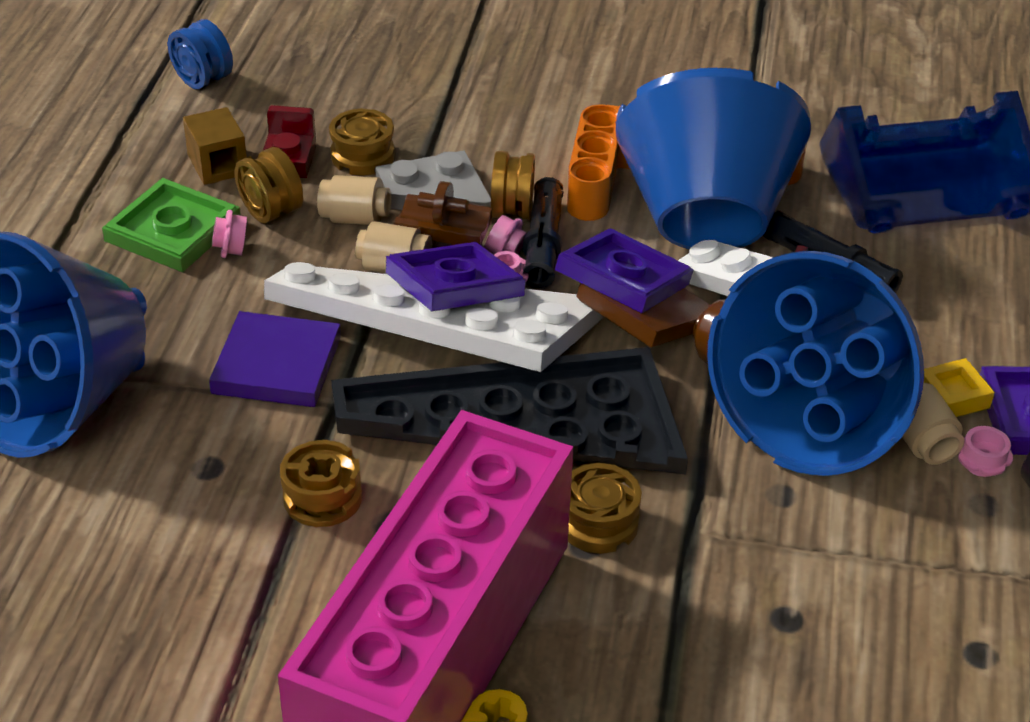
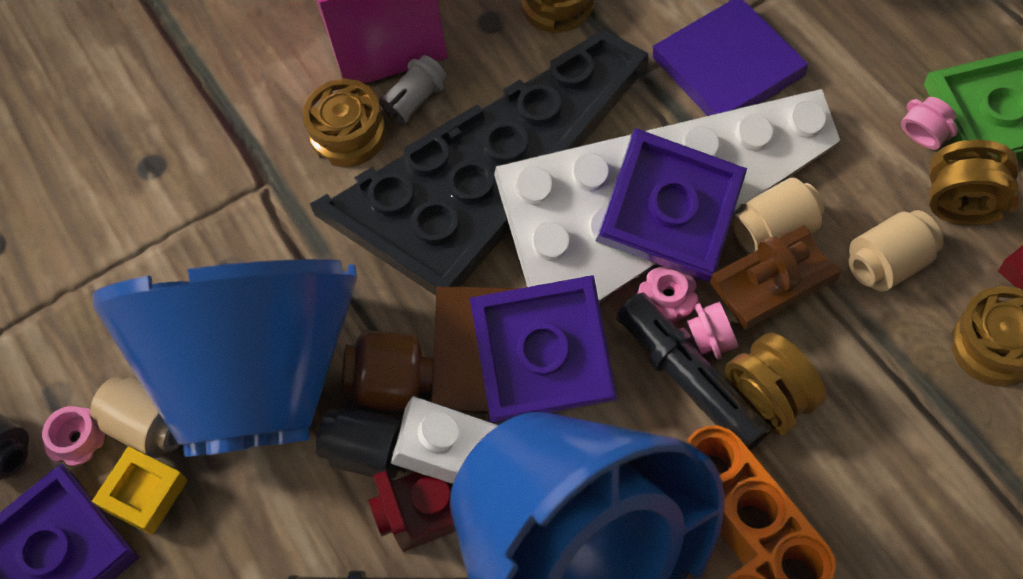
camera: 145 degrees right, 20 degrees up
light grey wing [375,150,491,210] -> none

